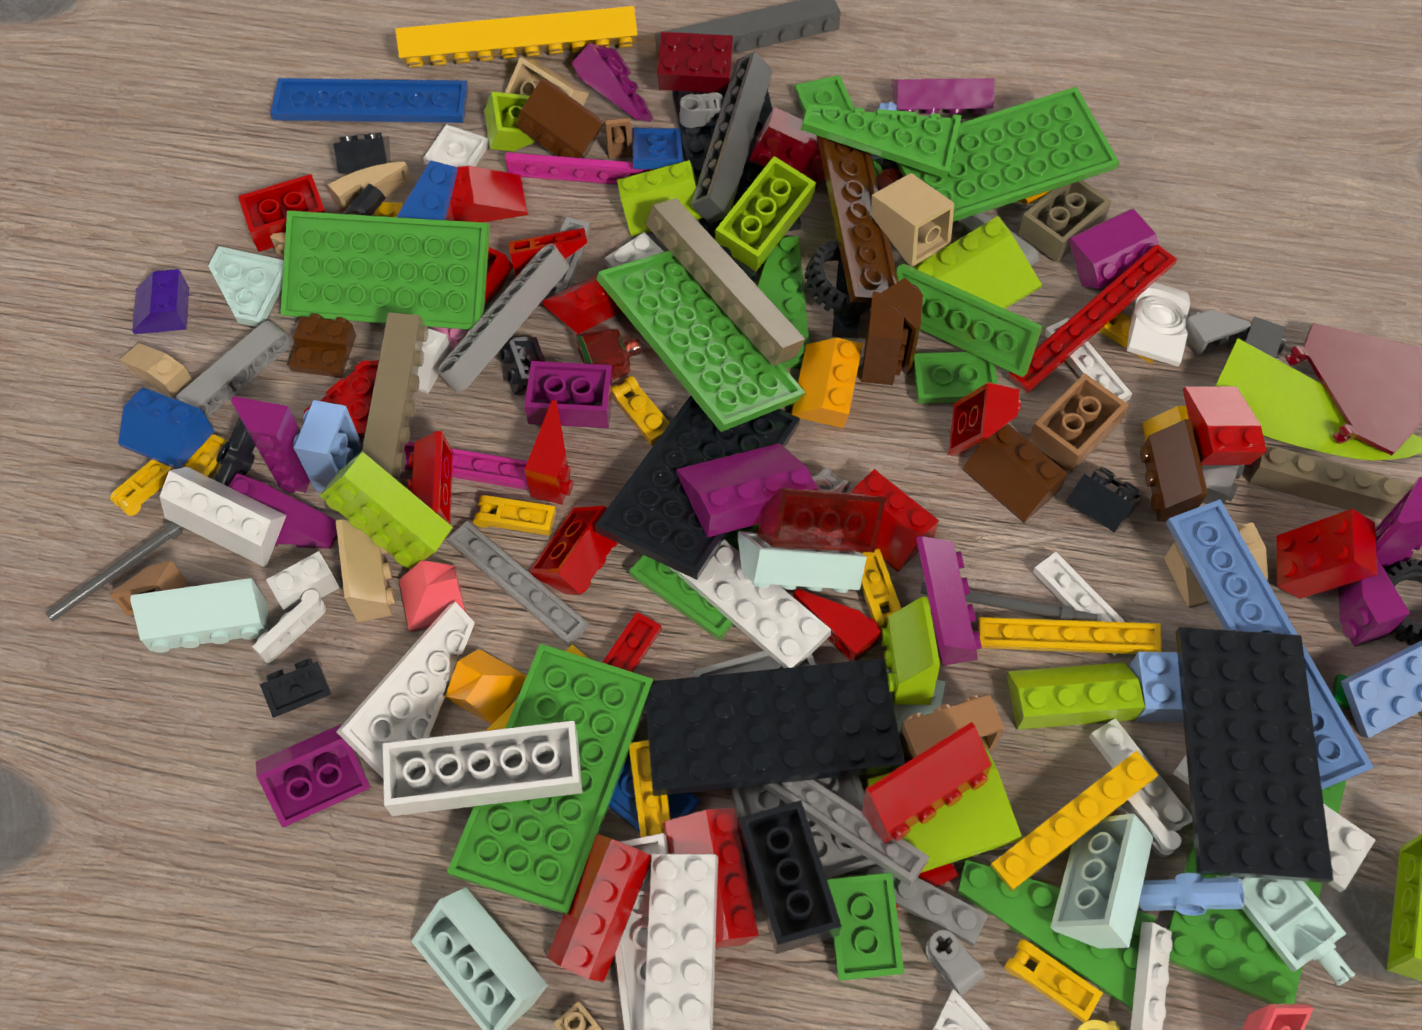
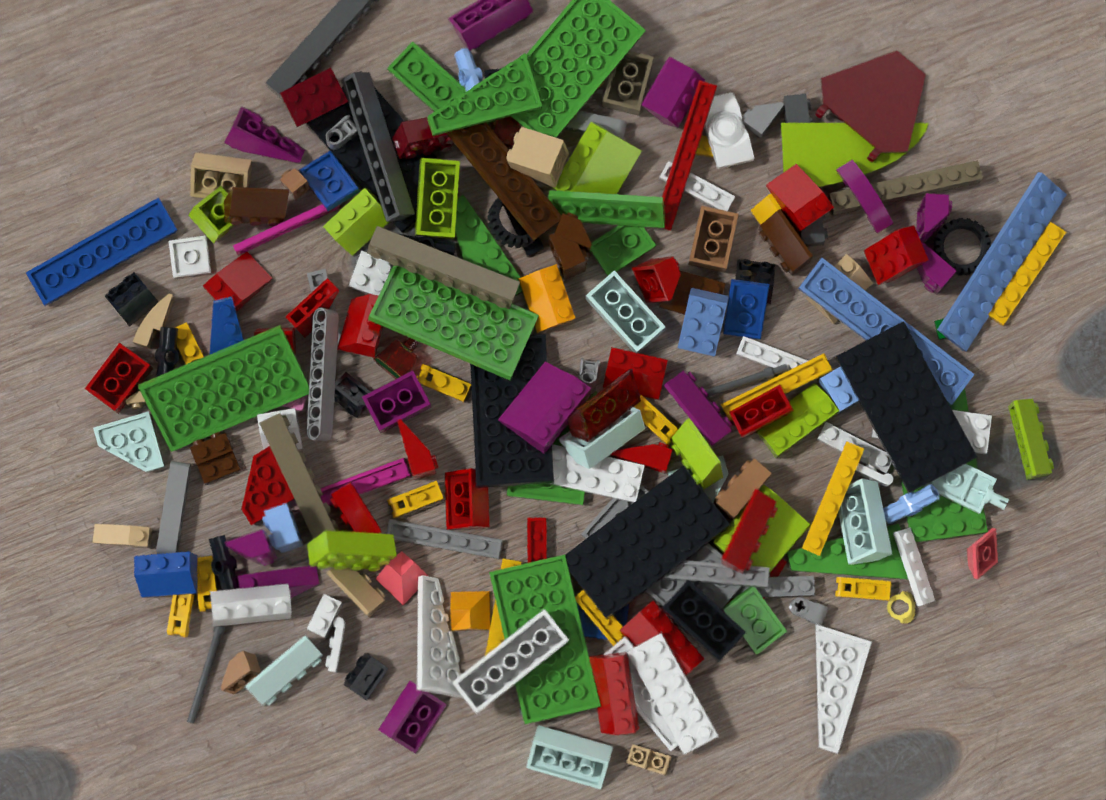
camera: 30 degrees left, 20 degrees up
dark purple slope [132,269,189,334] -> none
yellow brick [395,6,638,69] -> none
none -> light aqua brick [586,270,666,353]
none -> medium blue brick [678,288,729,356]
none -> blue tile [723,279,769,339]
none -> red slope [729,385,794,438]
none -> magenta slope [836,160,893,234]

